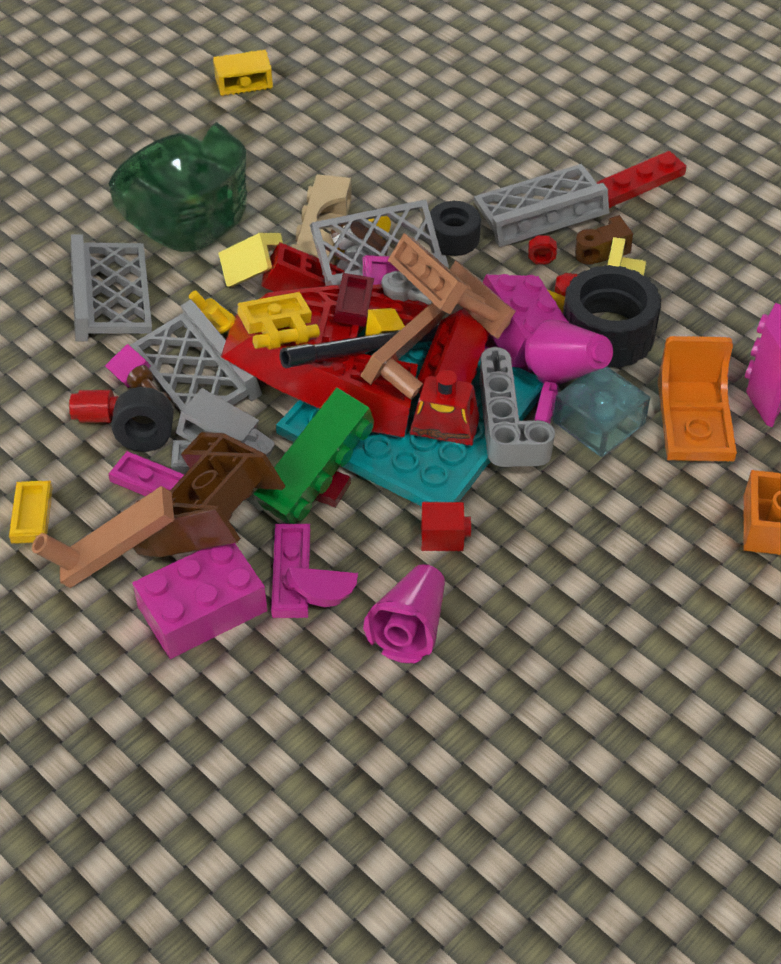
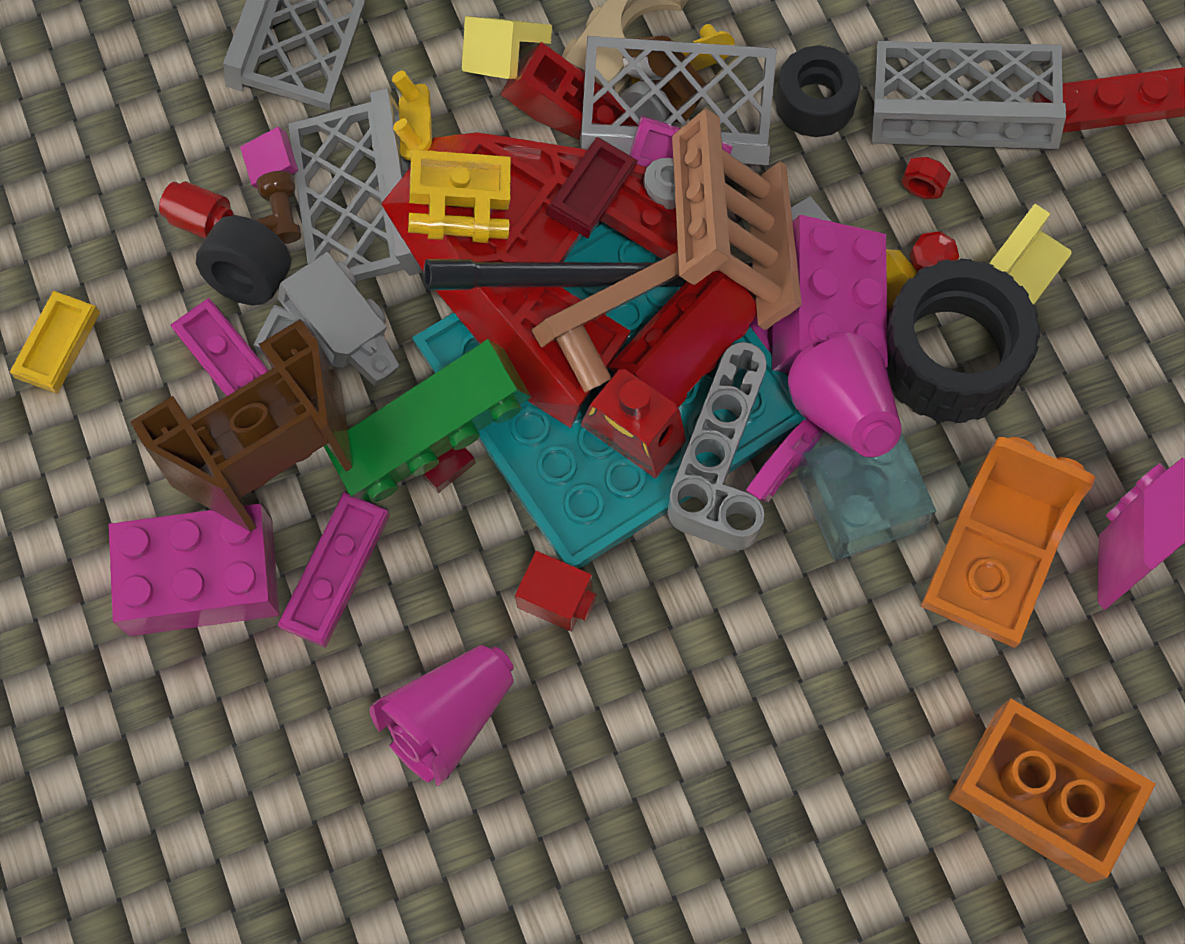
camera: 25 degrees right, 20 degrees up
nougat piece [32,486,174,588] -> none
dark pink tile [286,567,358,607] -> none
yellow slope [365,308,405,336] -> none
reddish brown leg [575,215,633,265] -> none

